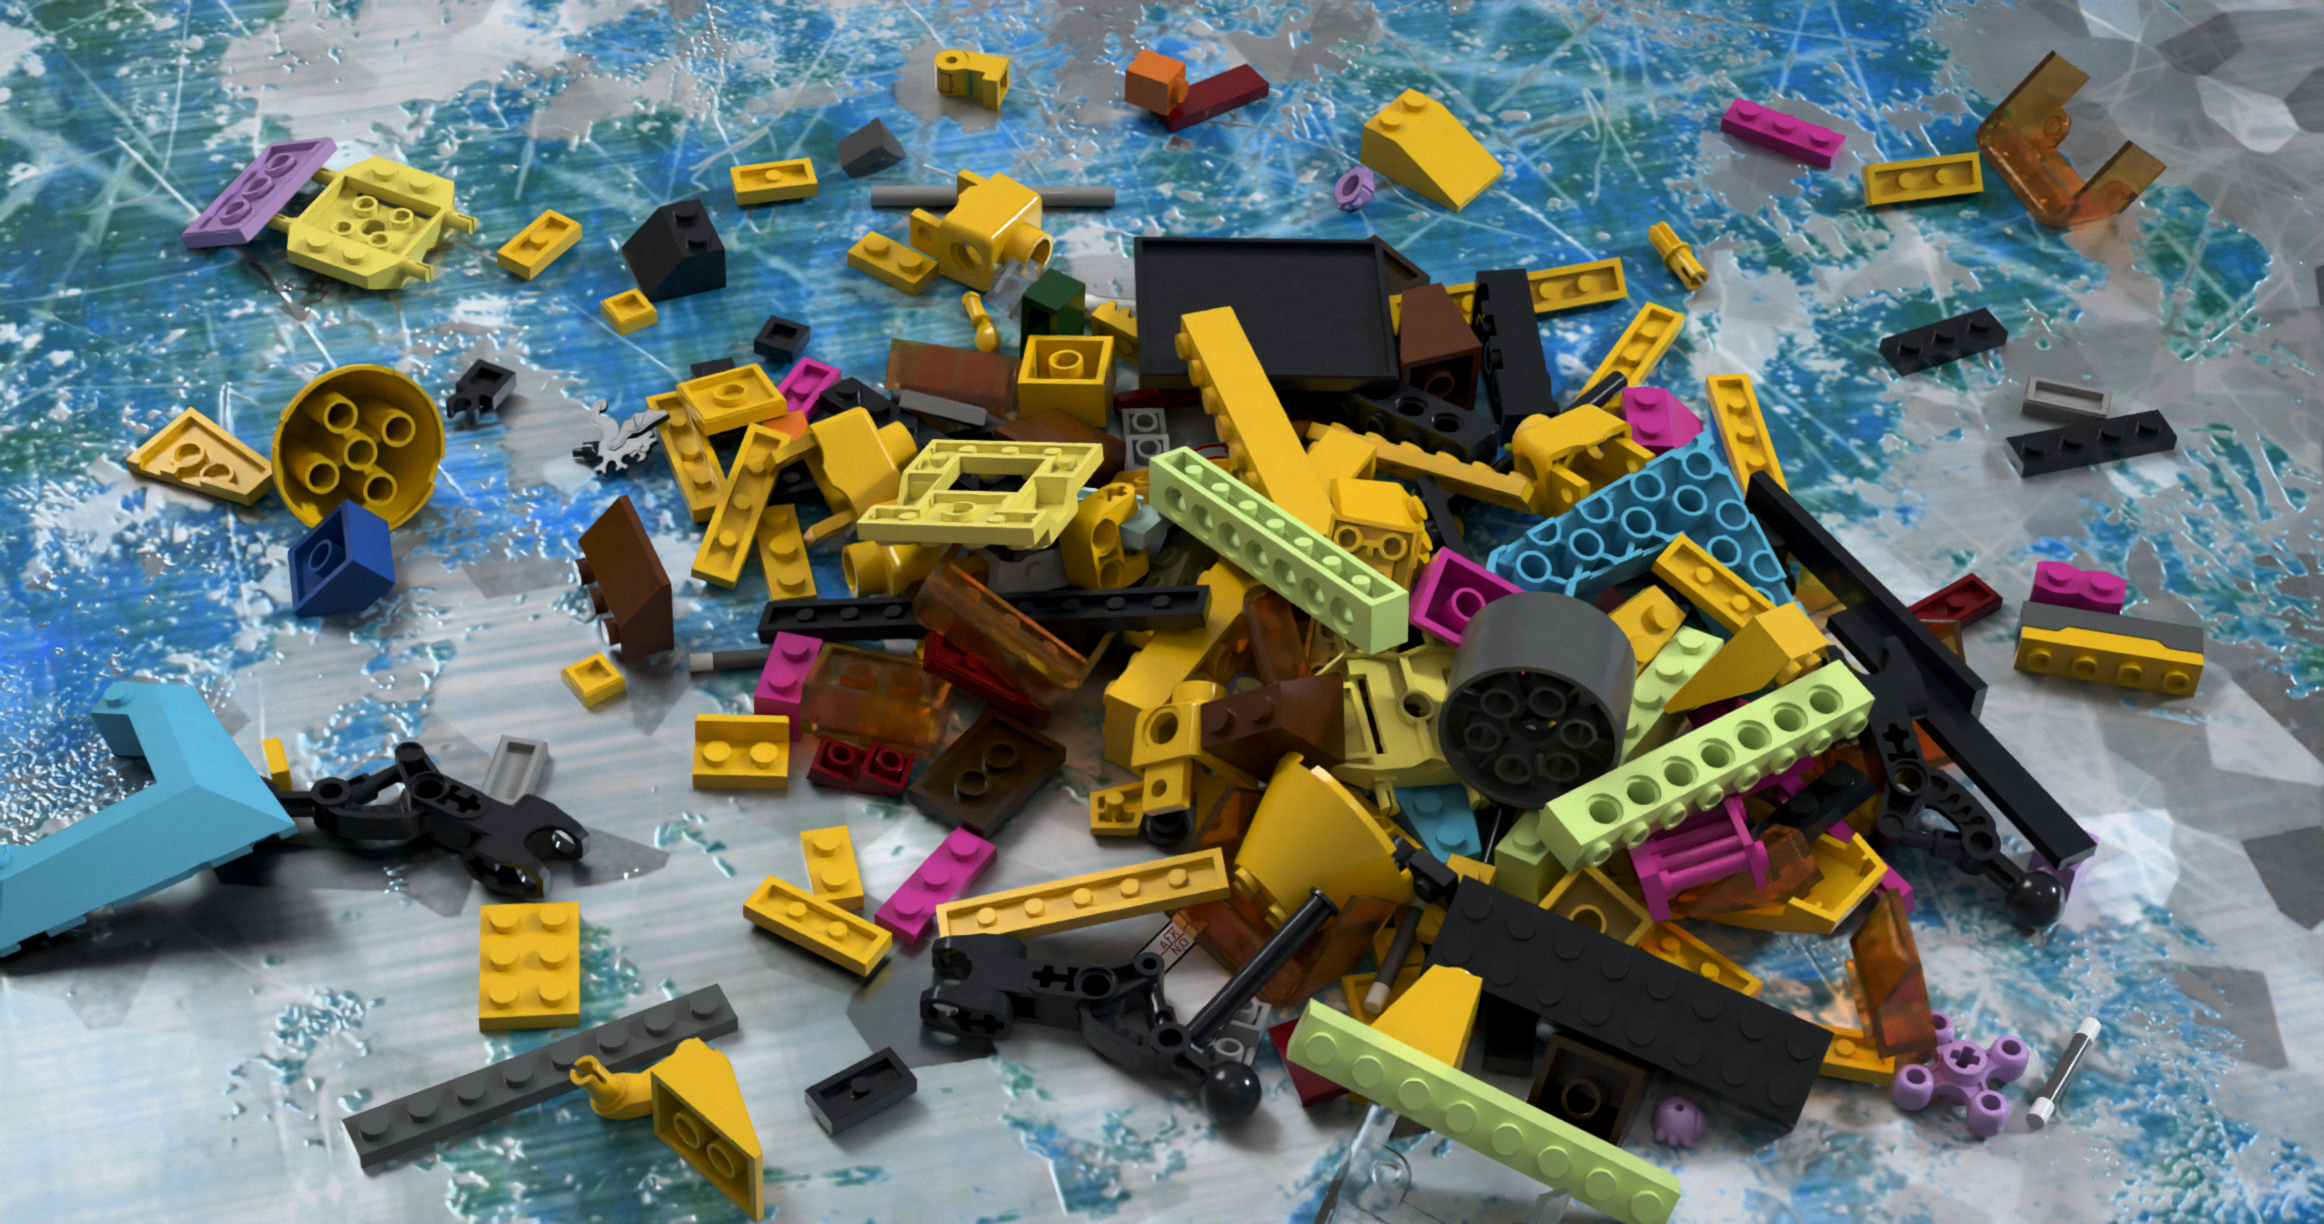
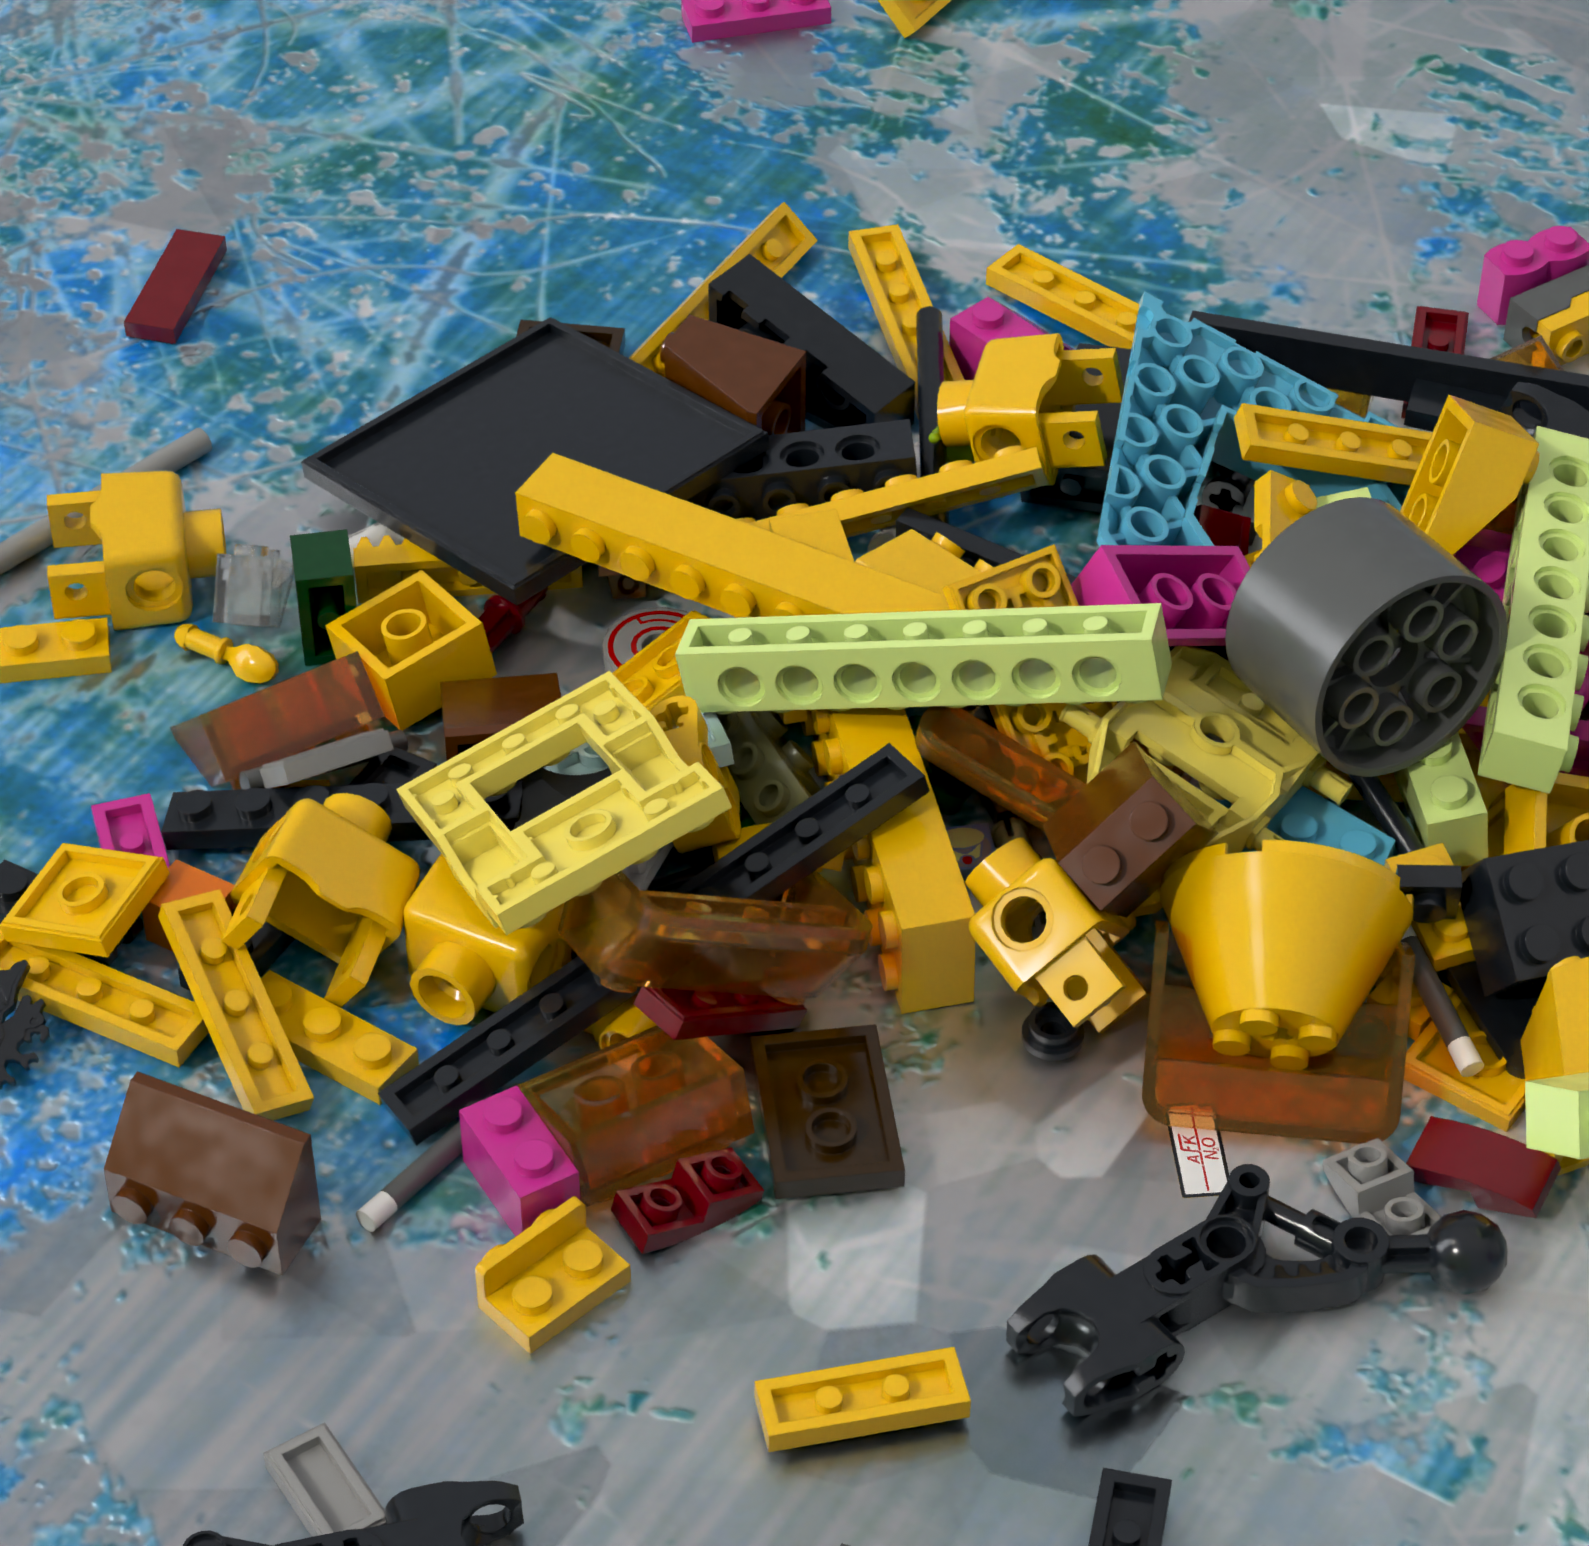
camera: 40 degrees left, 0 degrees up
yellow tile [561,652,626,708] -> none
black plate [754,315,810,365] -> none
yellow plate [800,825,864,911] -> none
dark pink plate [874,826,997,948] -> none
yellow plate [936,847,1231,955] -> none
yellow piece [1089,780,1145,835] -> none
light grey slope [1121,408,1170,470] -> none
orange brick [1124,49,1189,116] -> none
black axle [1185,886,1341,1050] -> none
lavender animal [1334,166,1375,210] -> none
yellow slope [1360,88,1504,213] -> none
yellow axle [1648,221,1709,291] -> none
black plate [1879,307,2009,377] -> none
black plate [2003,409,2177,478] -> none
light grey tile [2021,375,2112,424] -> none

